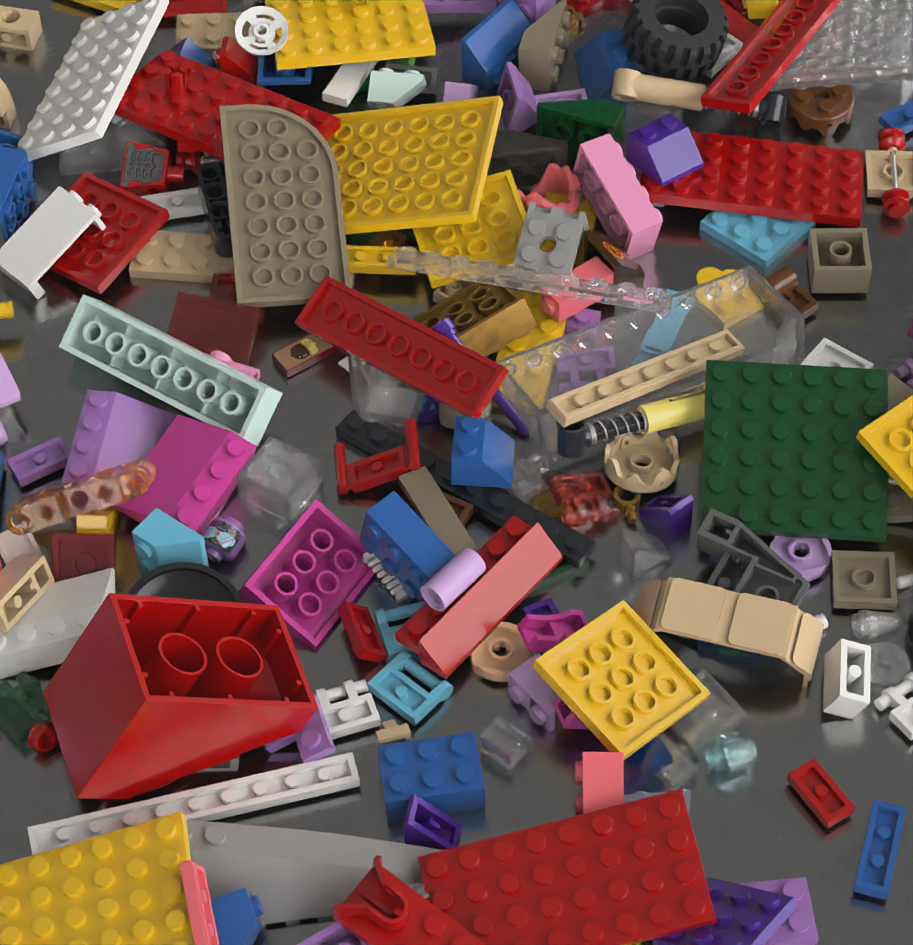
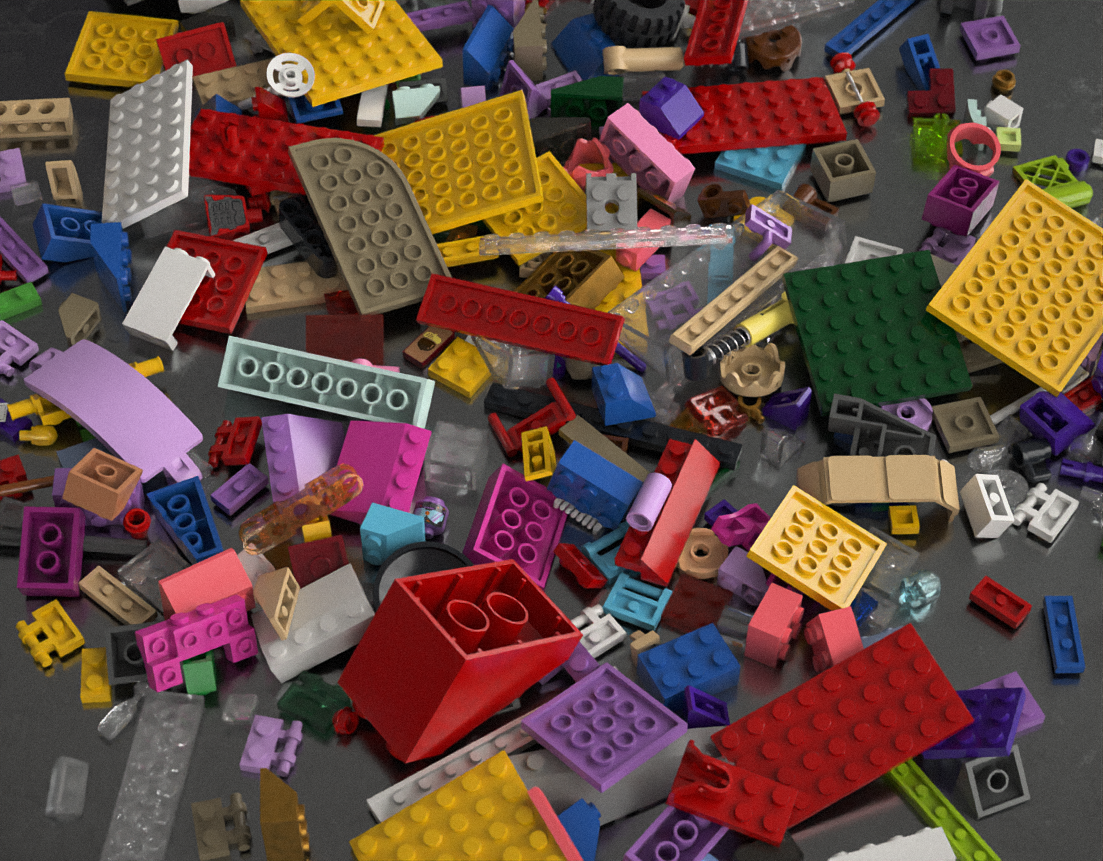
camera: 20 degrees left, 0 degrees up
none -> red plate [207,416,262,468]
none -> yellow plate [428,337,499,398]
none -> yellow slope [521,426,556,481]
none -> medium lavender plate [521,662,688,793]
none -> clear red plate [661,573,734,632]
none -> reddish brown plate [697,184,751,218]
none -> coral brick [744,583,805,669]
none -> medium lavender plate [745,204,792,262]
none -> yellow plate [888,505,920,534]

